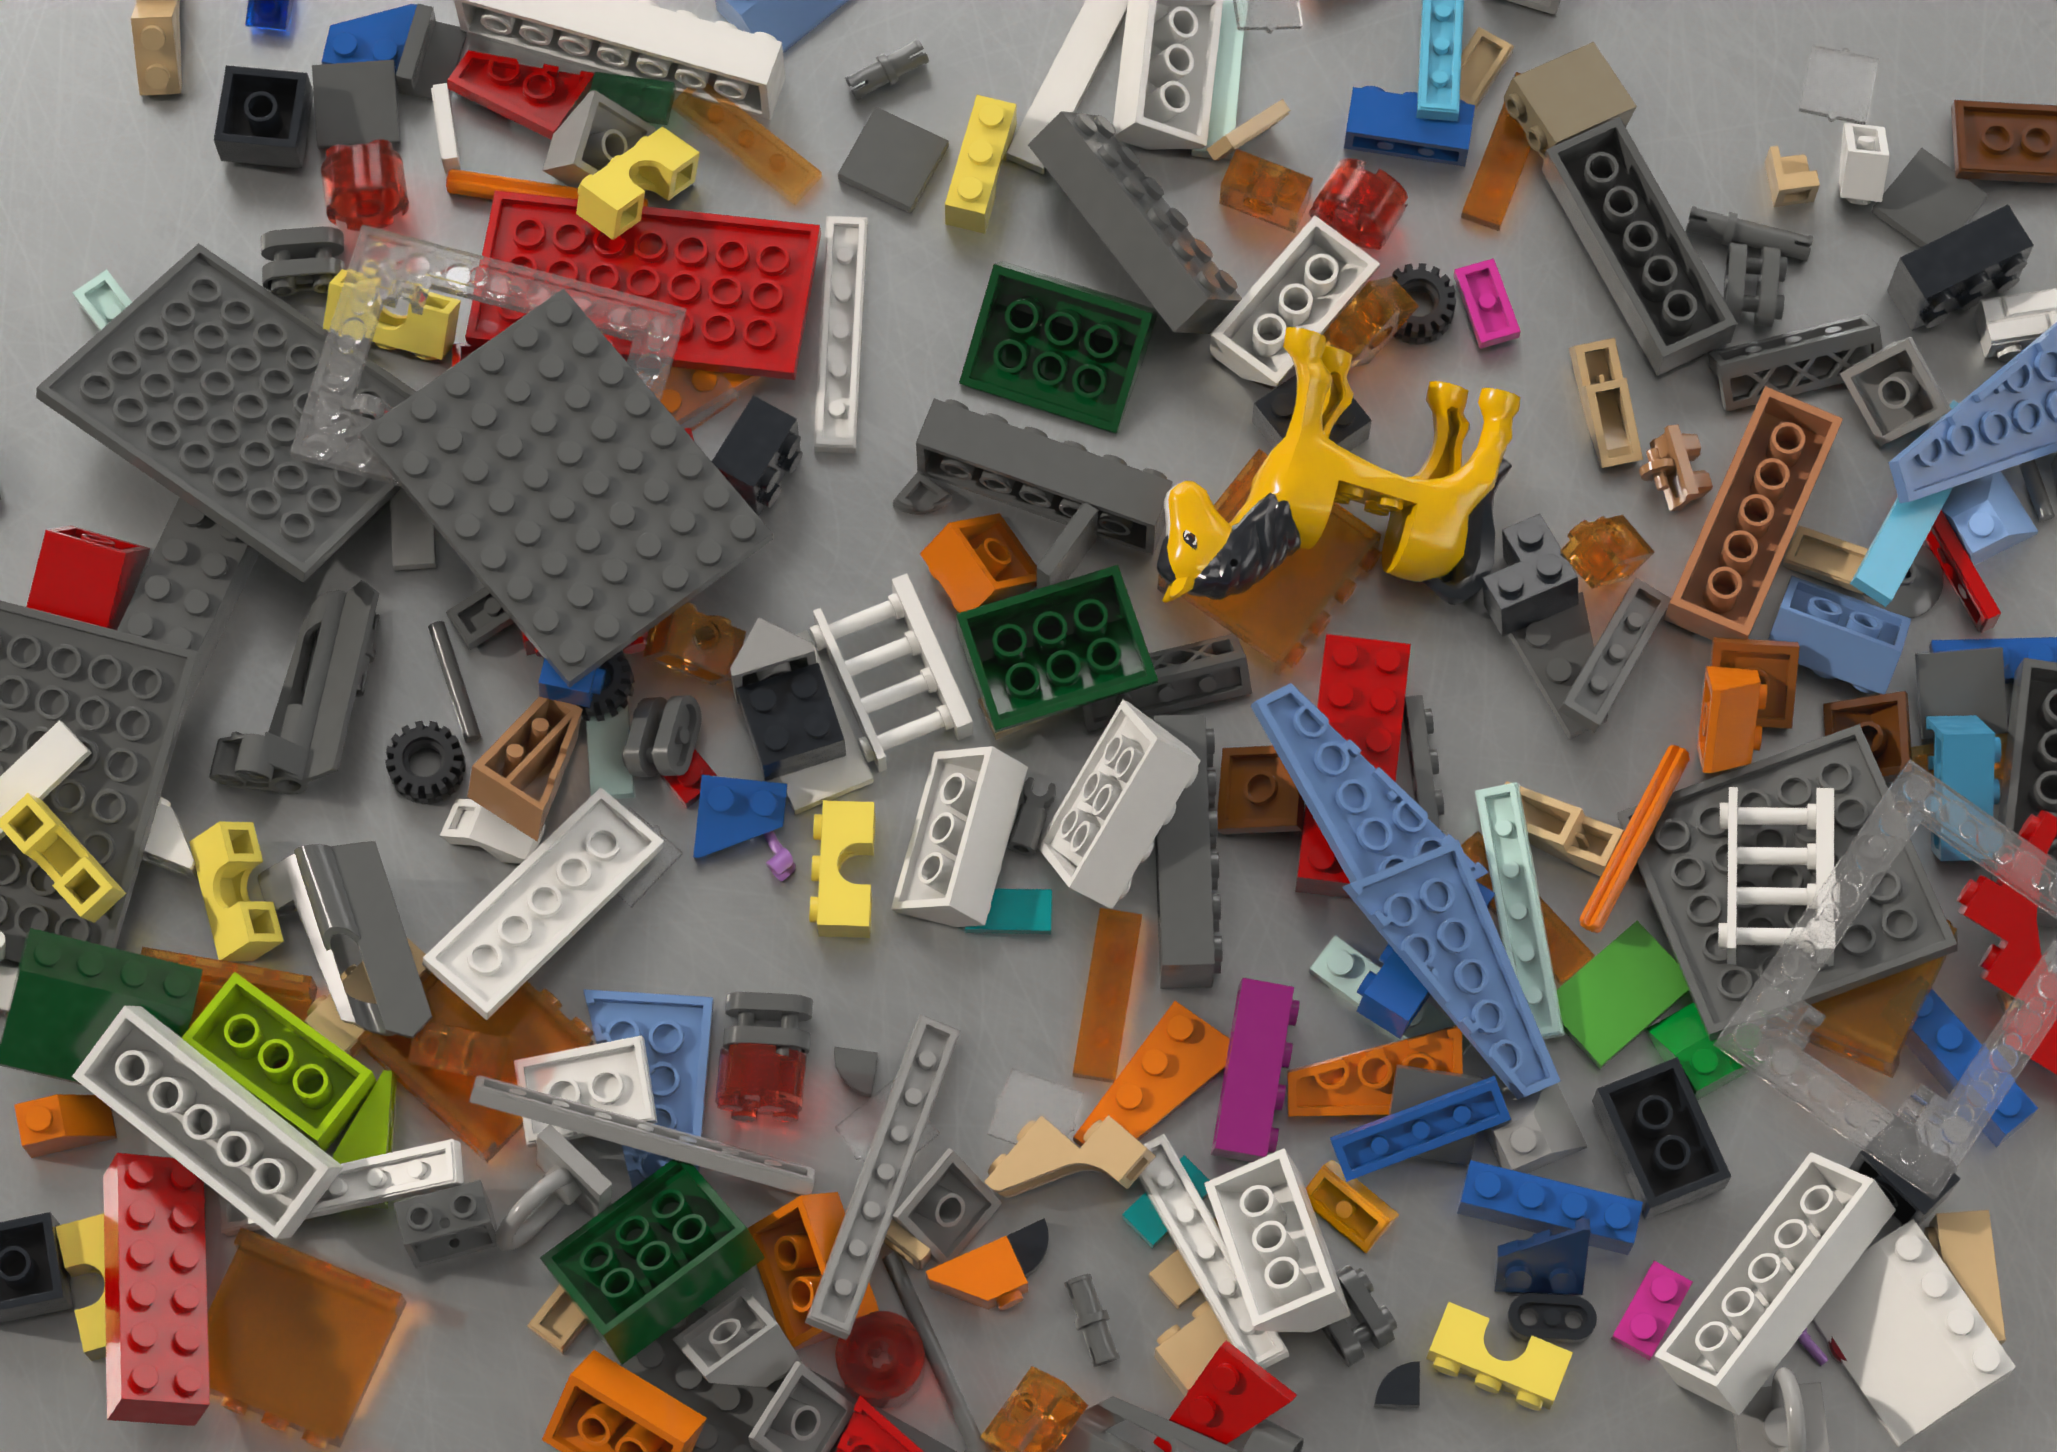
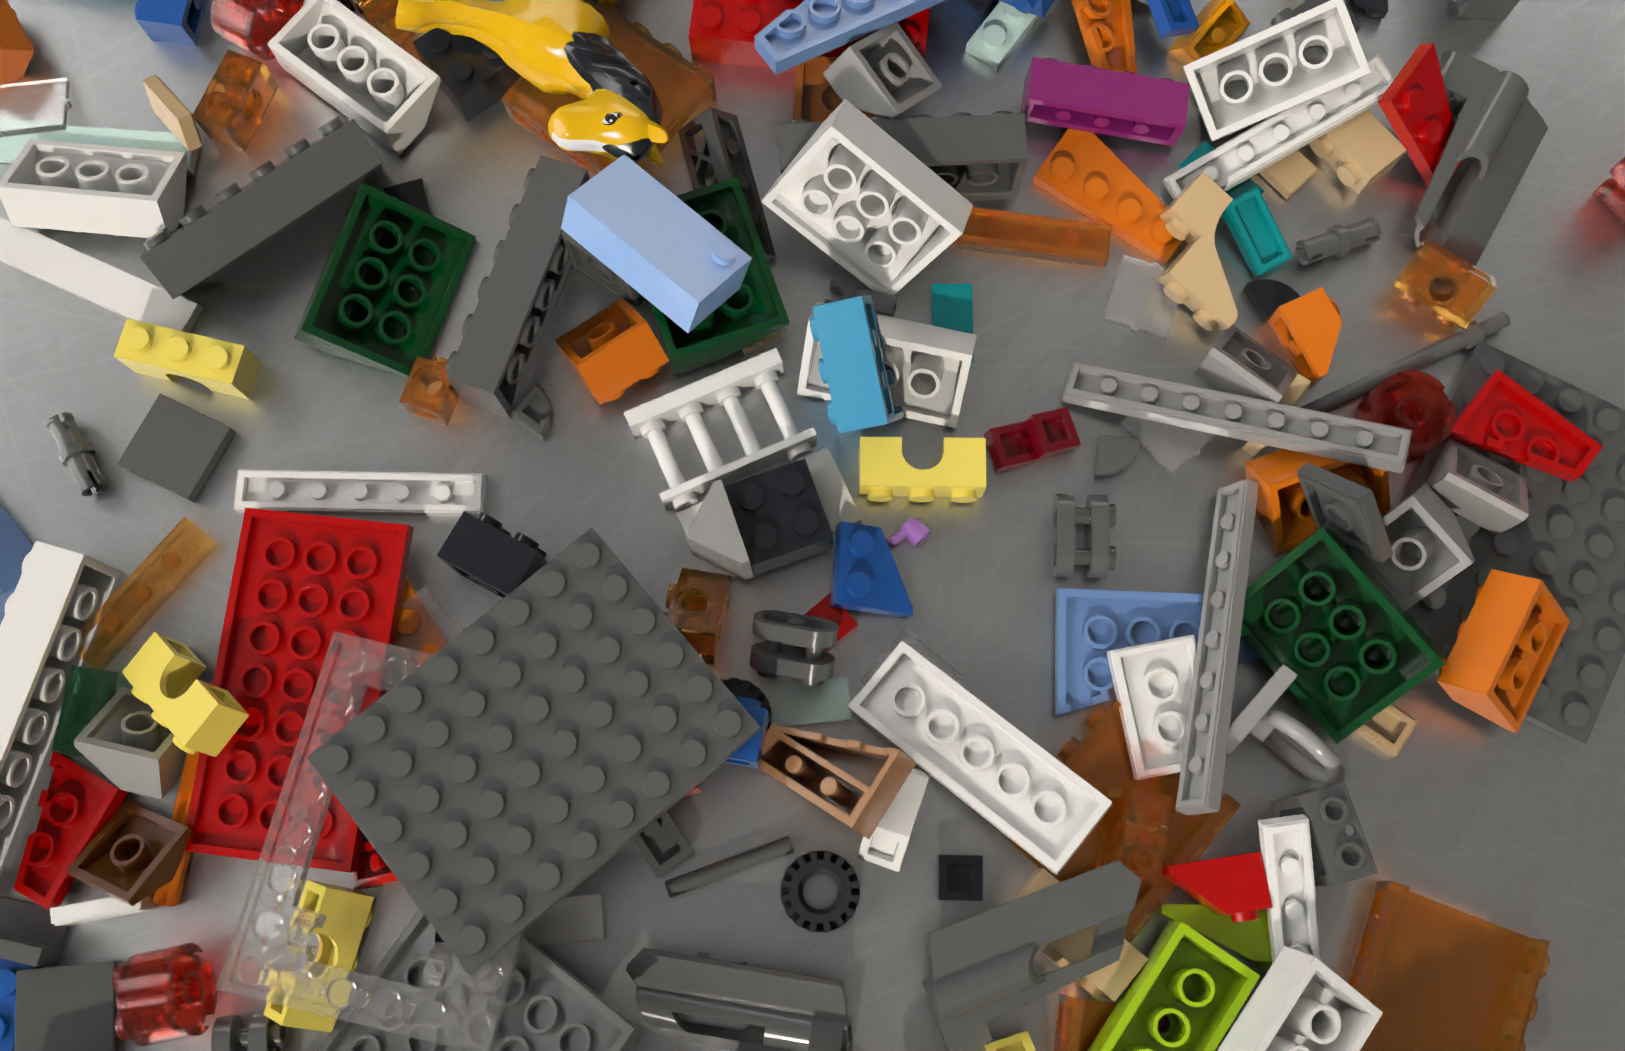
camera: 90 degrees left, 5 degrees up
clear red brick [715,1043,807,1122] -> none
none -> reddish brown slope [65,799,192,906]
none -> black tile [383,178,433,216]
none -> clear orange brick [399,356,460,425]
none -> light blue brick [561,154,752,333]
none -> dark azure wedge [810,295,904,434]
none -> light grey slope [823,22,943,119]
none -> black plate [937,855,983,901]
none -> dark red slope [983,407,1081,473]
none -> red slope [1161,852,1273,922]
none -> teal tile [1222,186,1293,278]
none -> dark grey tile [1297,462,1393,563]

